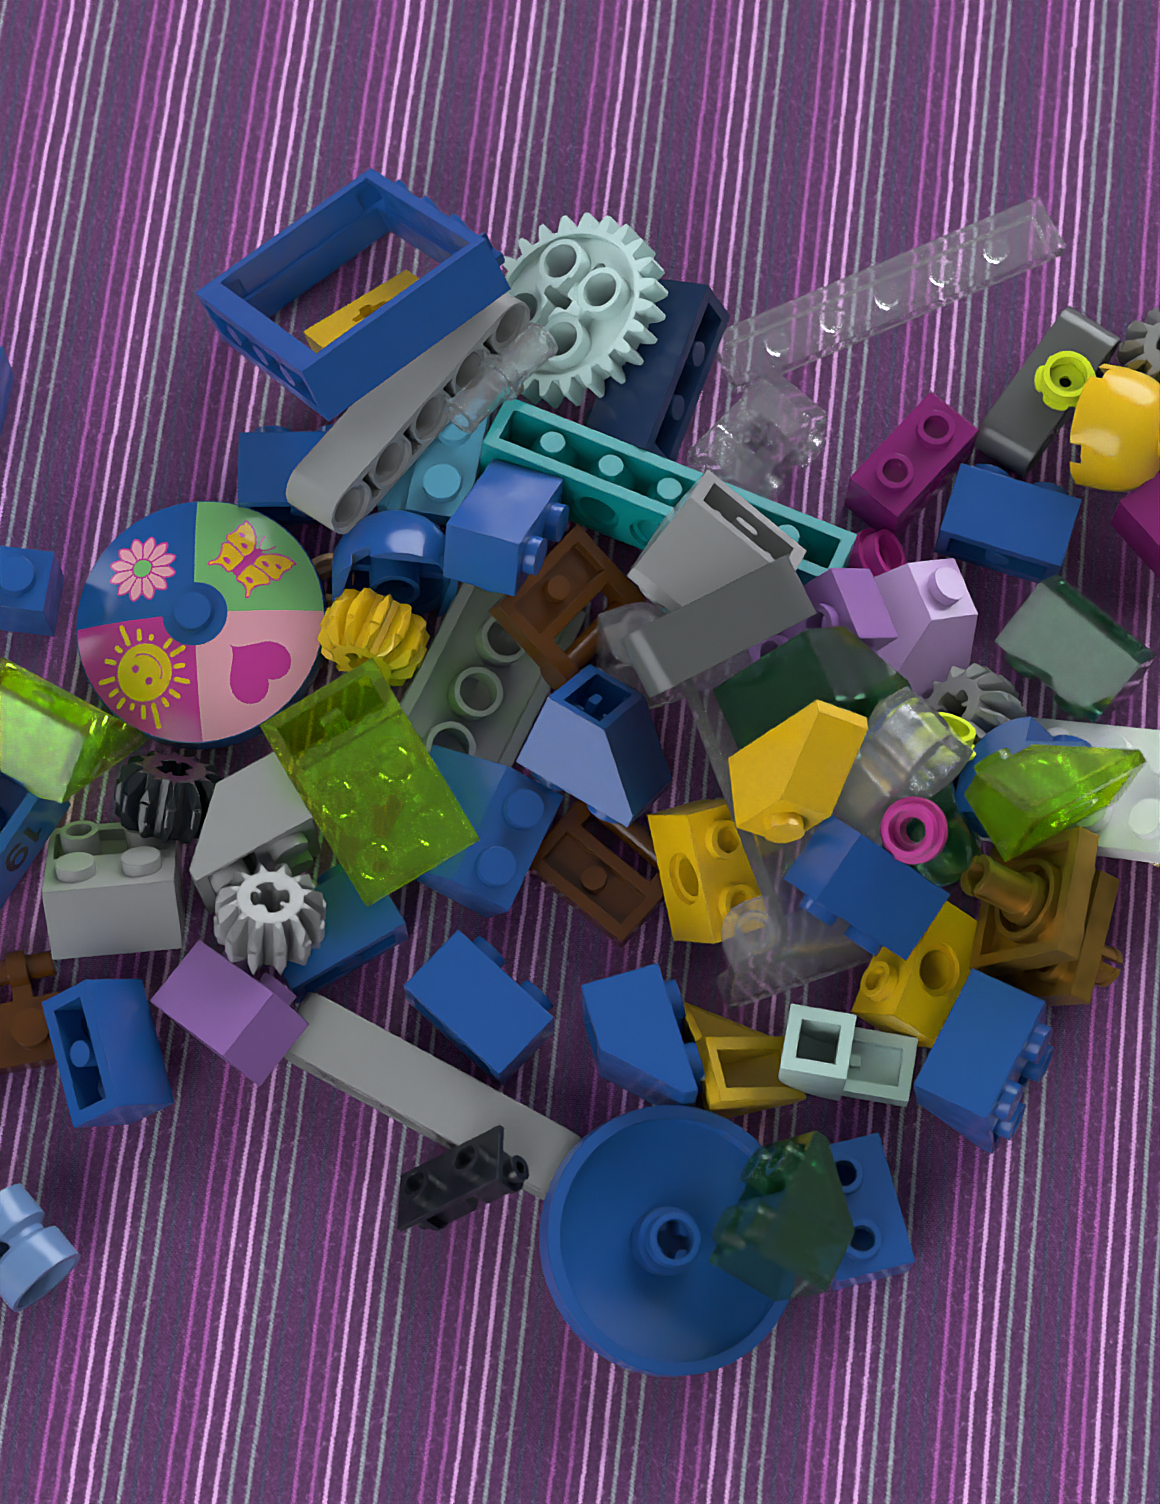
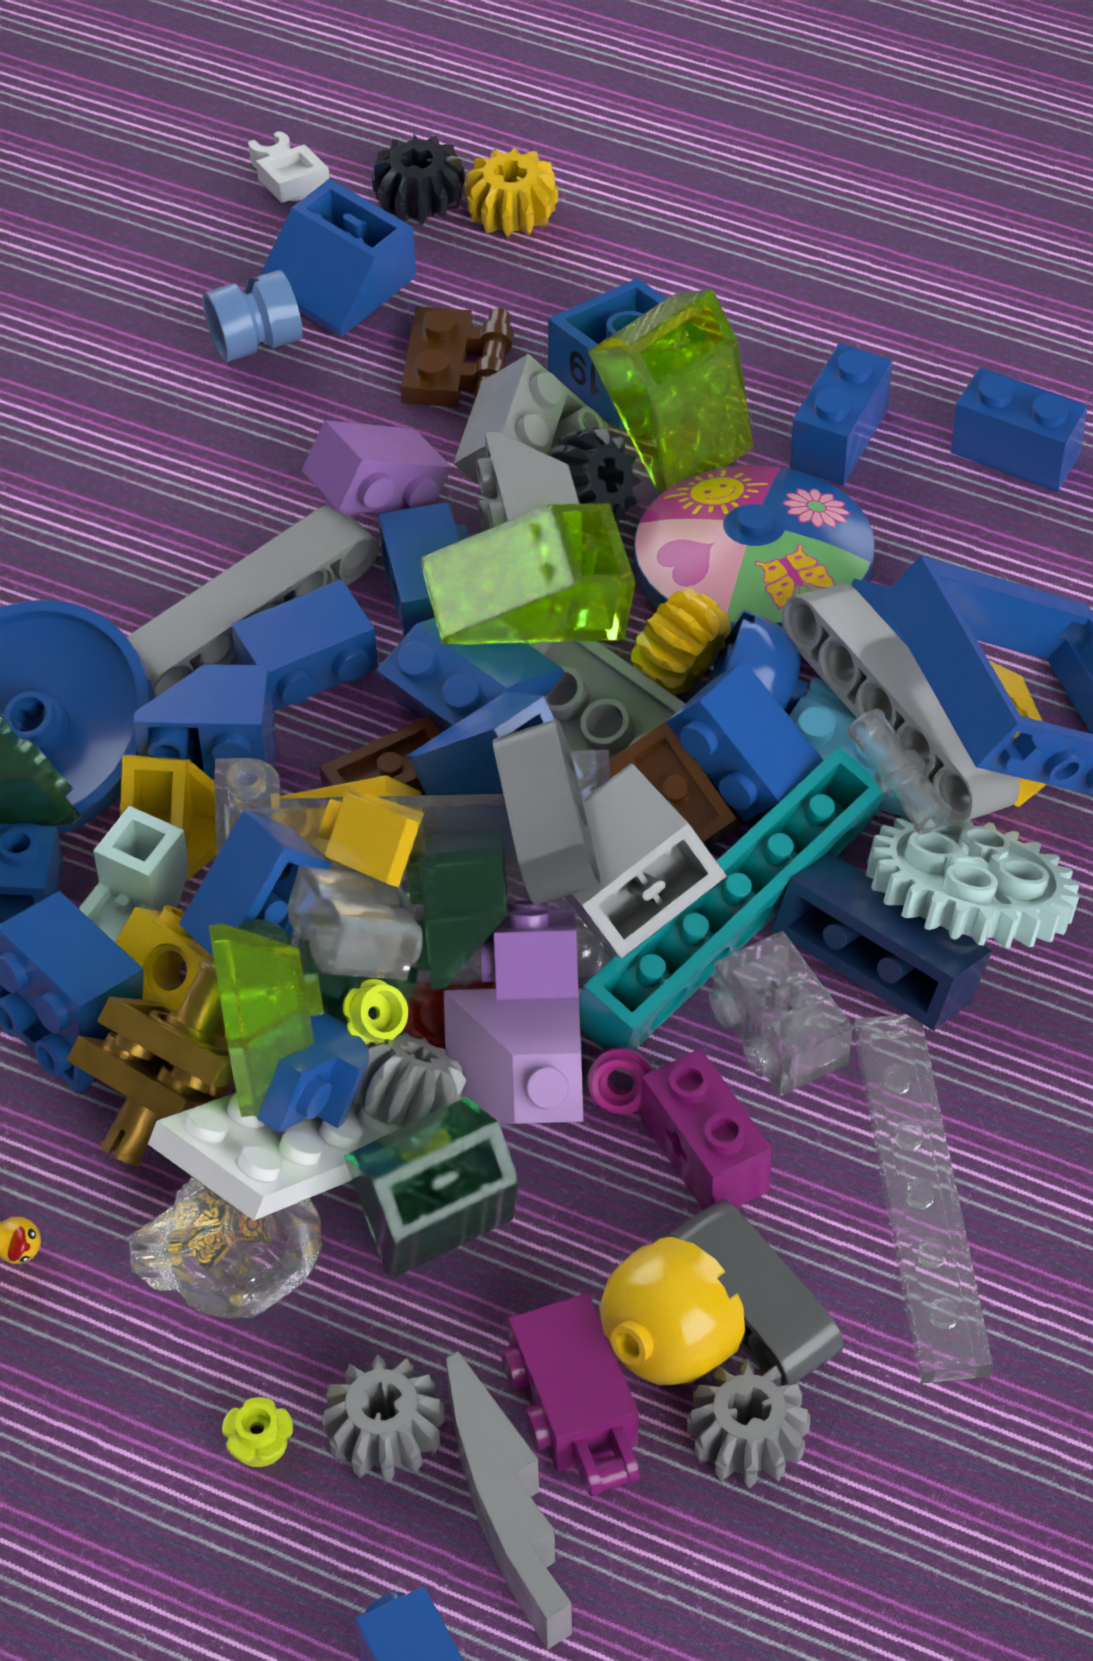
camera: 110 degrees right, 20 degrees down
blue brick [42,979,175,1128] -> none
light grey gear [214,862,326,975] -> none
black hinge [397,1125,530,1232] -> none
dark pink plate [880,797,948,864] -> none
blue brick [934,463,1082,588] -> none
neon yellow plate [1034,351,1096,411] -> none

